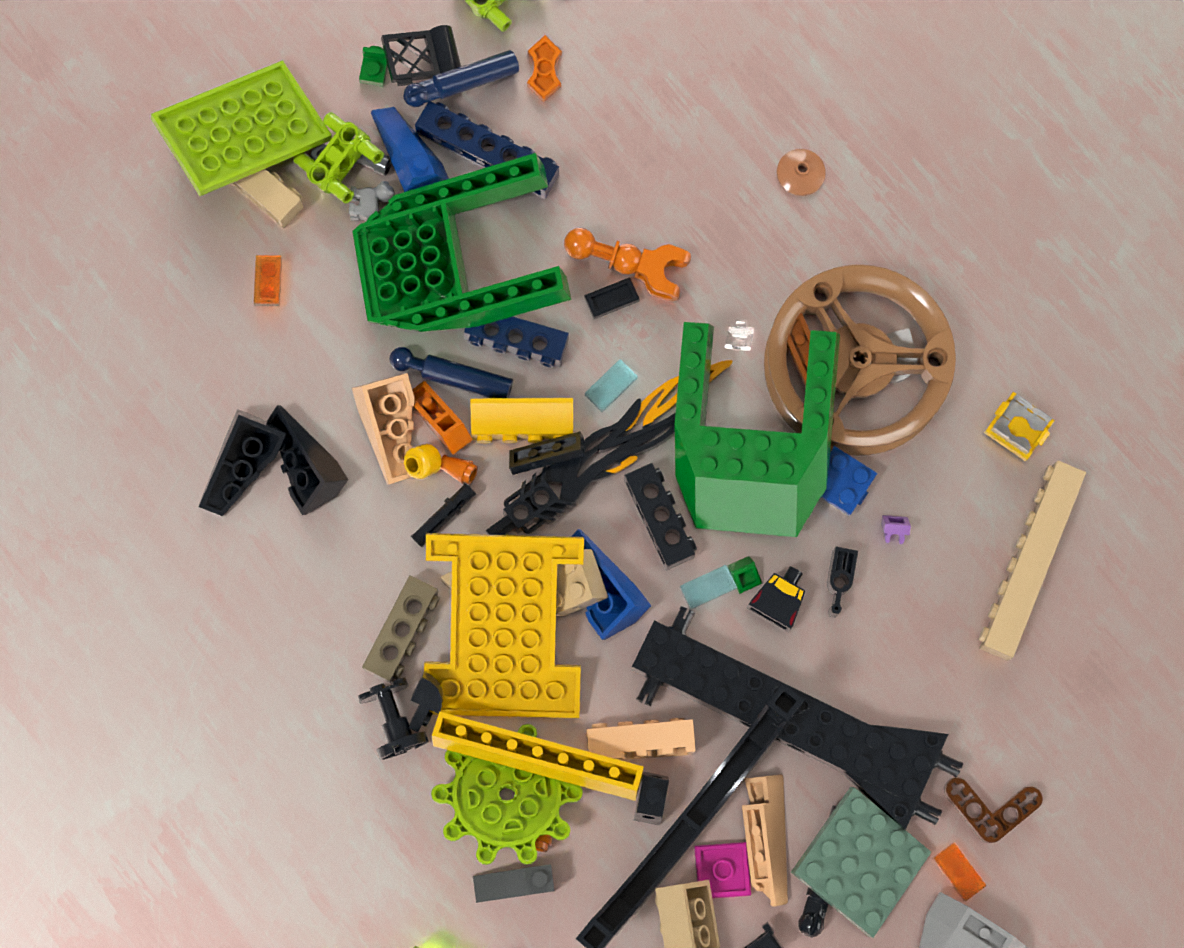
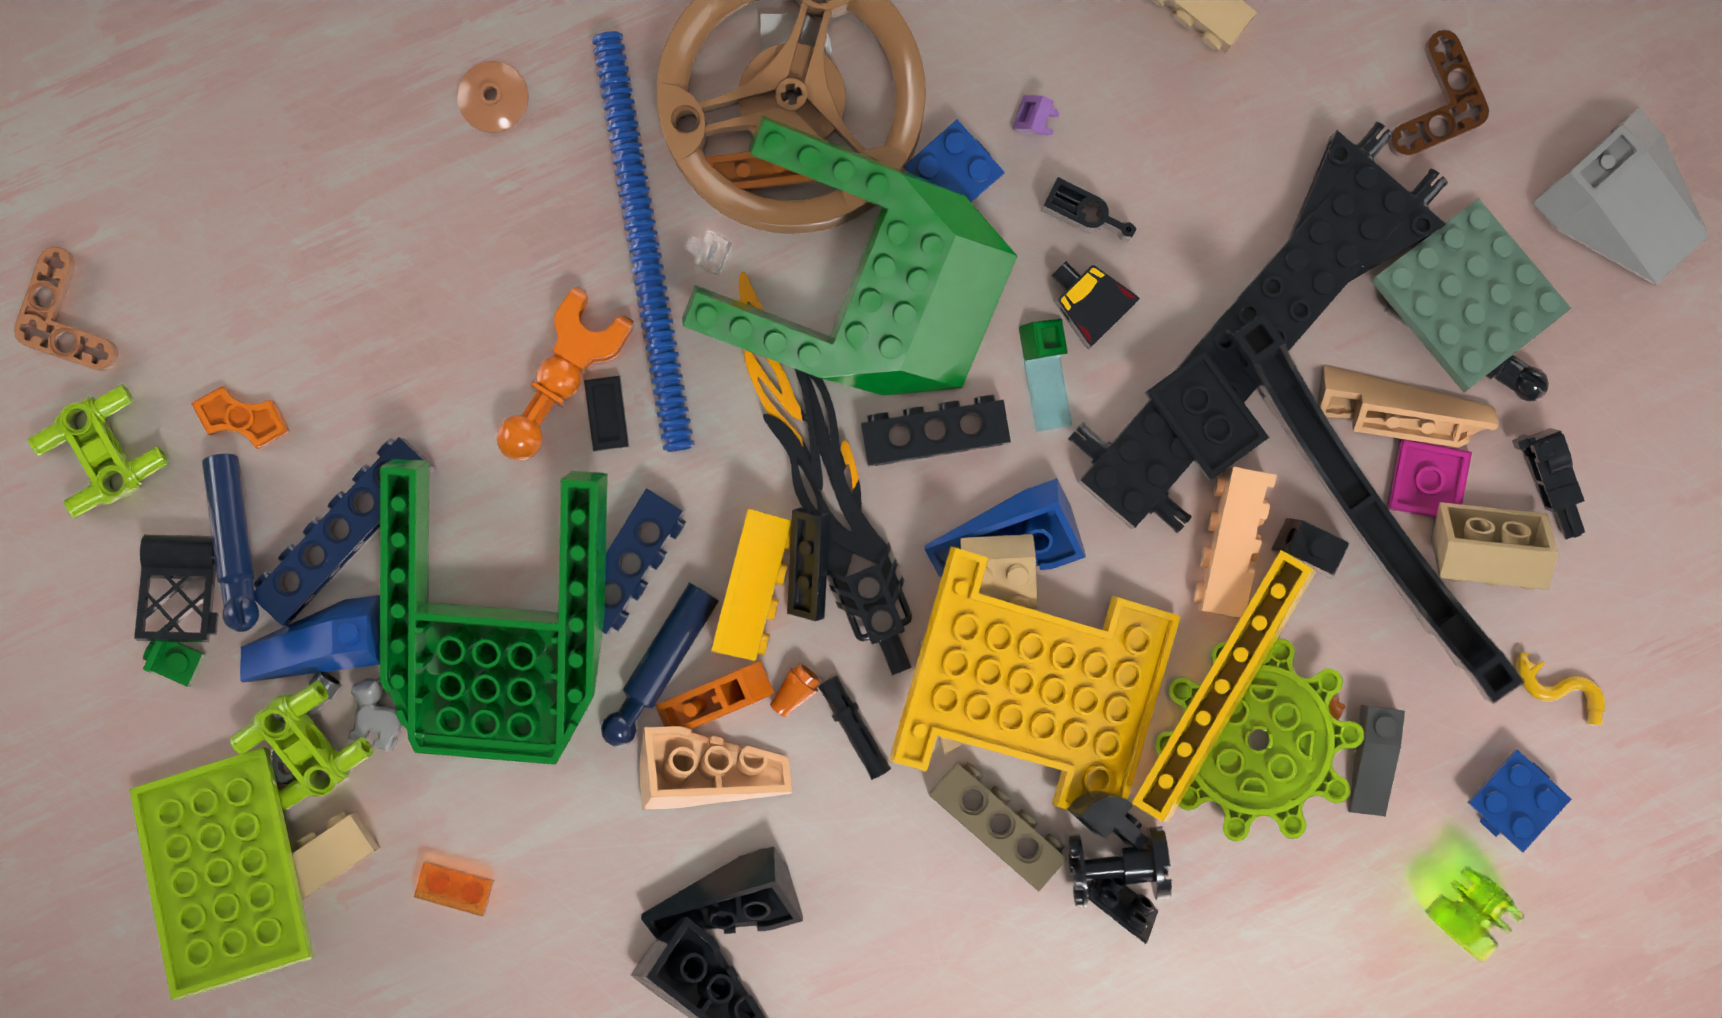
camera: 70 degrees left, 10 degrees up
yellow head [404,444,442,479] -> none
clear light blue tile [584,359,638,412] -> none
clear orange plate [932,843,987,901] -> none
none -> blue piece [591,31,695,452]
none -> black hinge [1087,878,1158,944]
none -> black tile [1145,349,1270,481]

